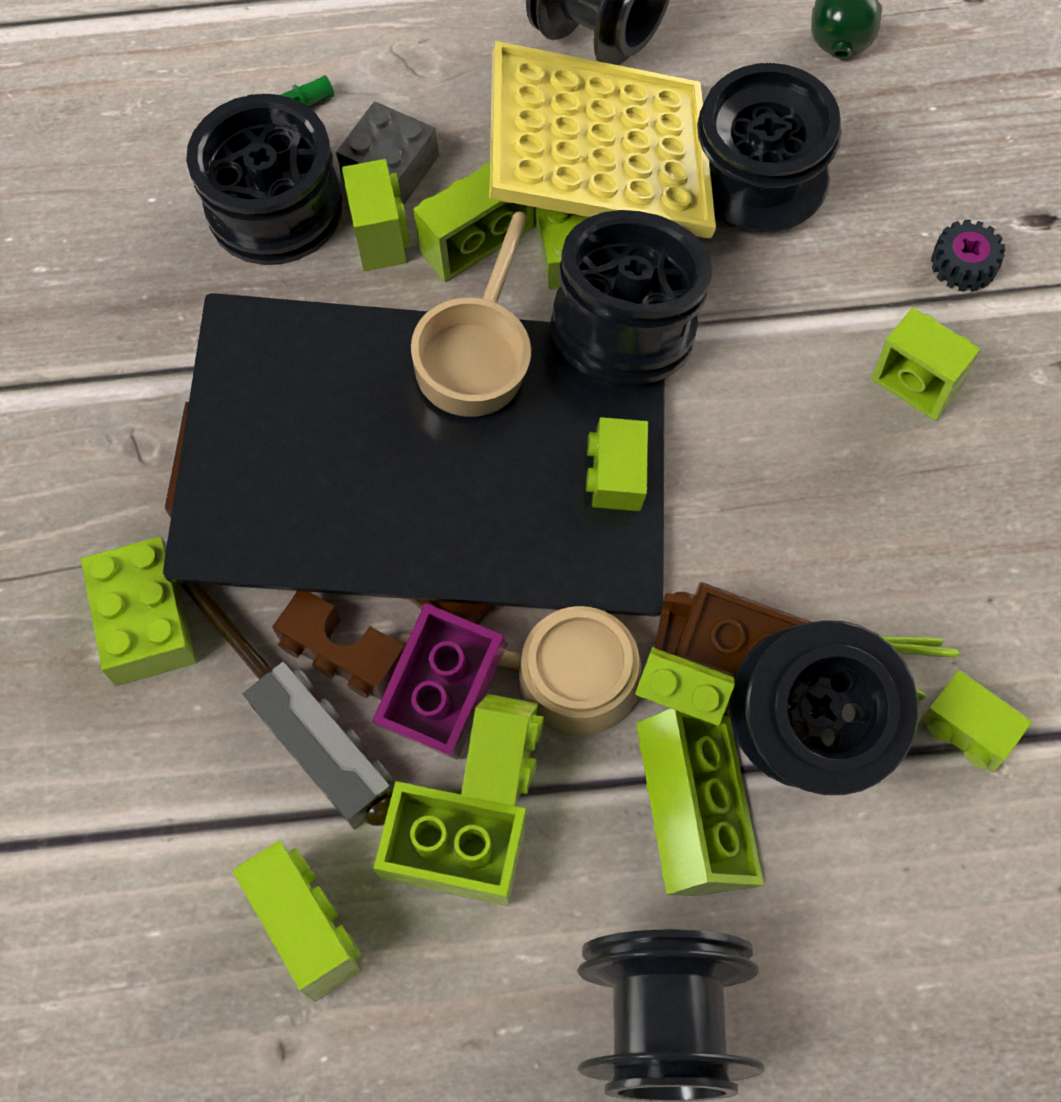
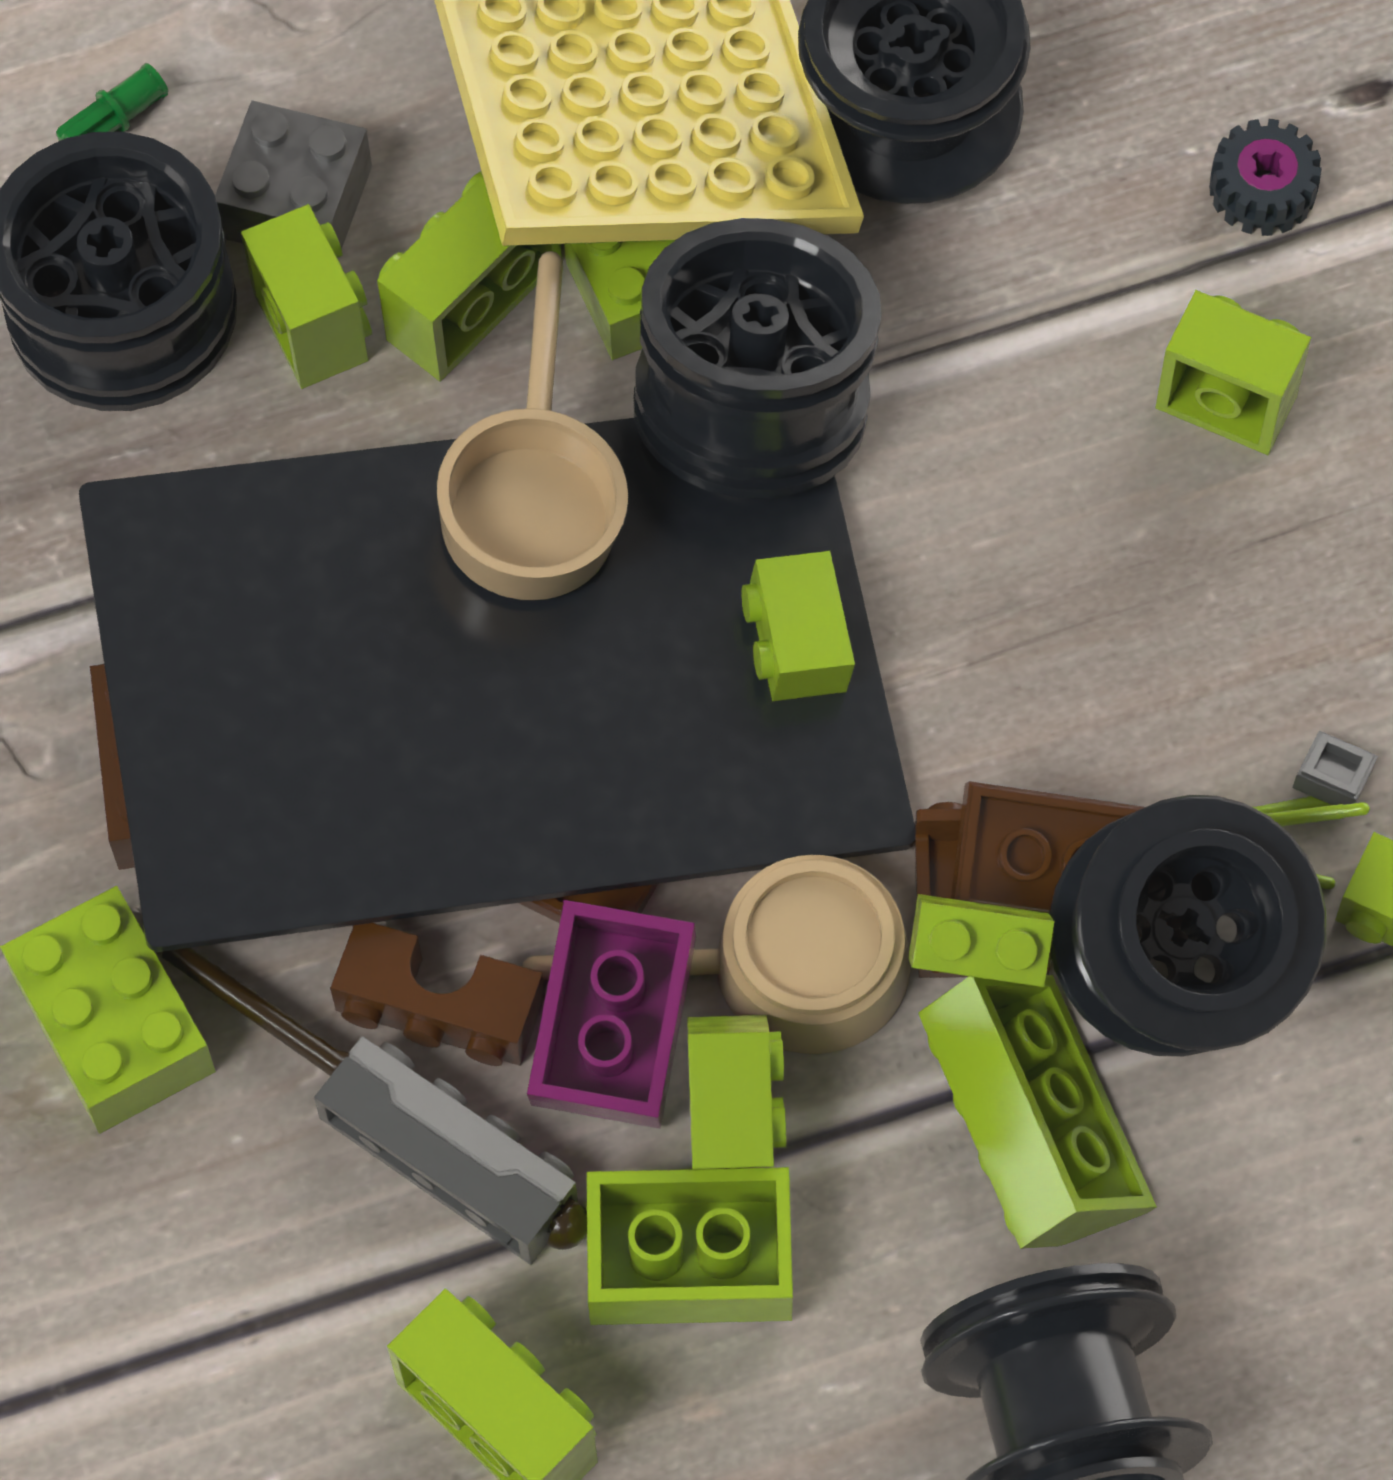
camera: 15 degrees left, 0 degrees up
none -> tile [1292,731,1378,805]

